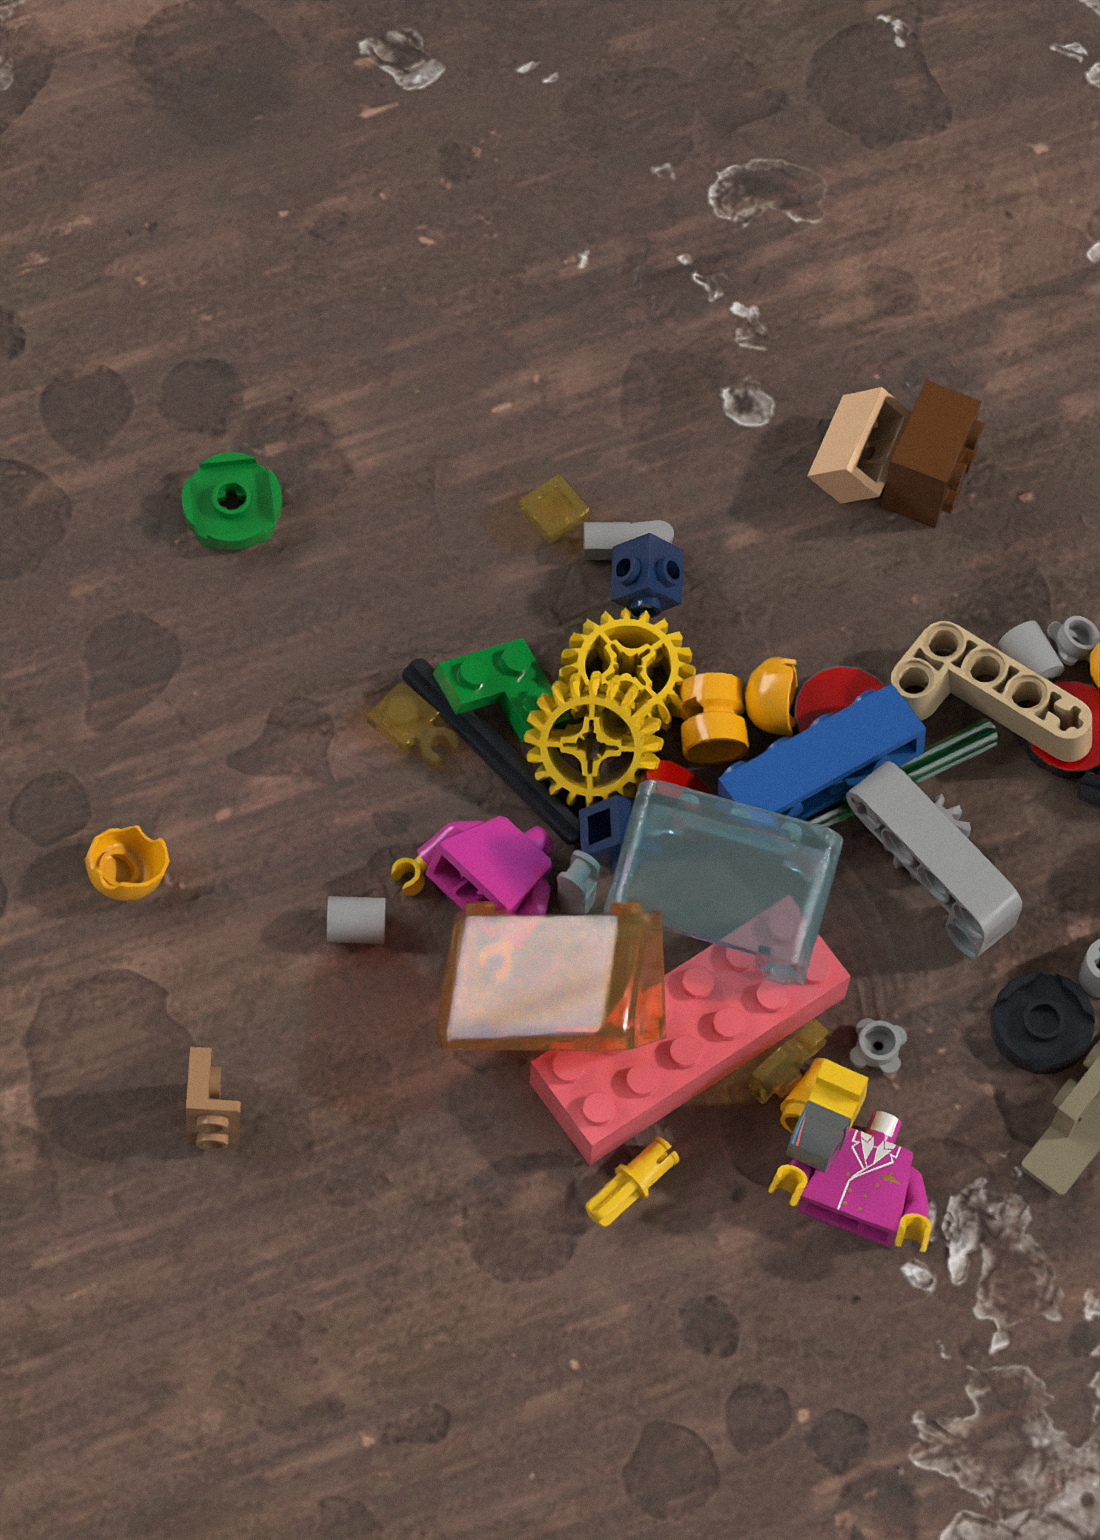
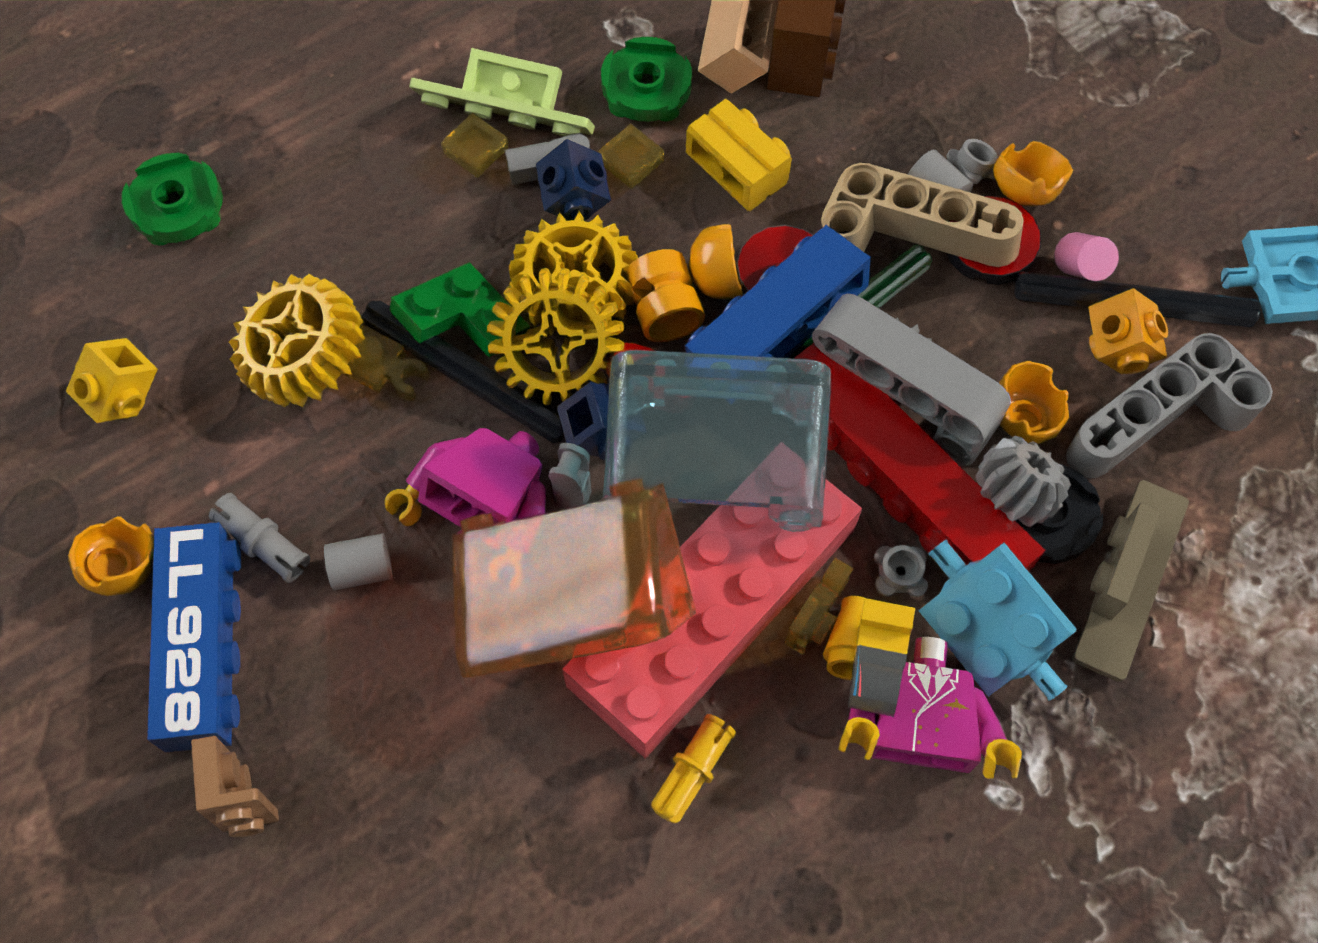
camera: 10 degrees left, 0 degrees up
none -> yellow brick [66,338,158,423]
none -> blue brick [147,522,241,752]
none -> light grey pin [209,493,310,583]
none -> yellow gear [229,274,365,407]
none -> yellowish green bracket [409,48,595,137]
none -> clear yellow plate [598,124,664,189]
none -> green plate [601,37,692,122]
none -> yellow brick [686,99,792,211]
none -> red brick [777,343,1046,572]
none -> medium azure plate [919,539,1077,701]
none -> light grey gear [975,436,1071,527]
none -> light orange hair [999,360,1069,443]

